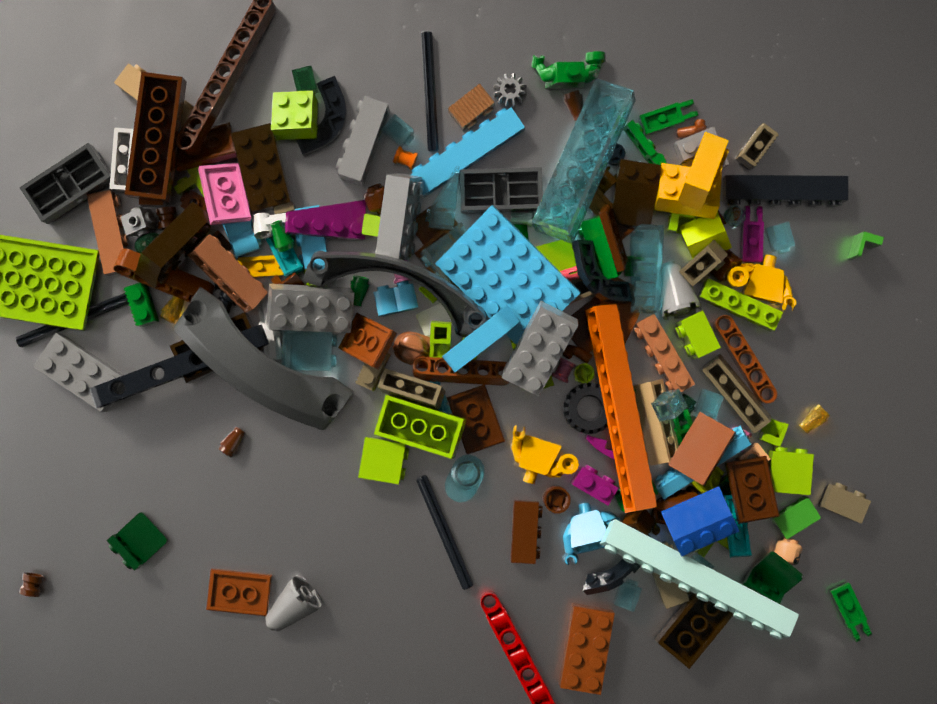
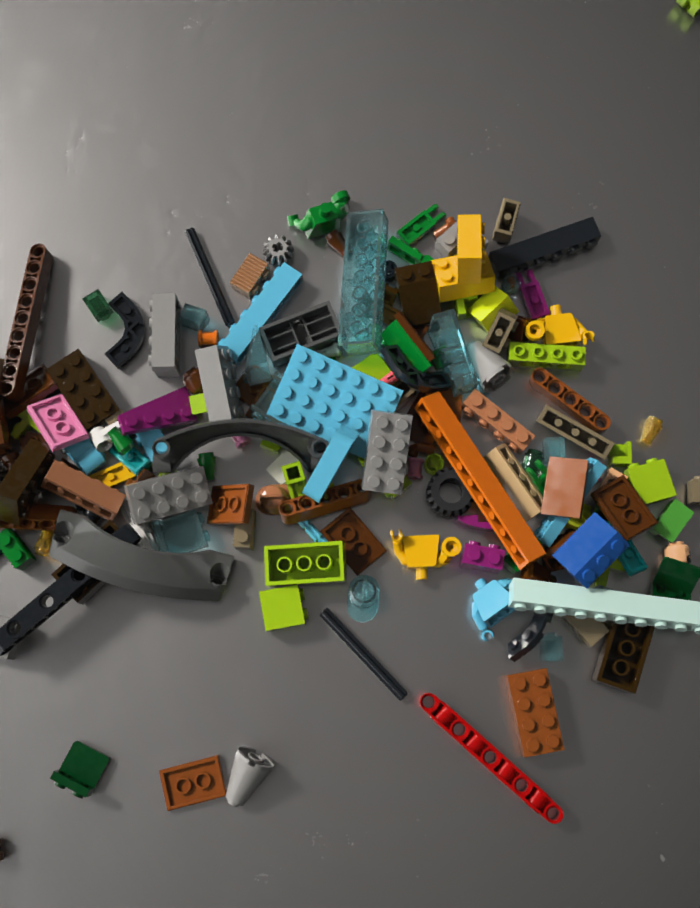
camera: 20 degrees left, 10 degrees down
reddish brown cone [218,427,246,458] -> none
lime brick [271,91,318,140] -> none
medium azure brick [373,281,418,317] -> none
dark tan brick [378,368,446,410] -> none
reddish brown brick [511,500,543,564] -> none
reddish brown wheel [543,486,571,514] -> none
clear light blue brick [651,389,688,422] -> none
lime brick [675,310,721,359] -> none
clear light blue brick [765,222,795,254] -> none
bright green panel [848,231,884,260] -> none

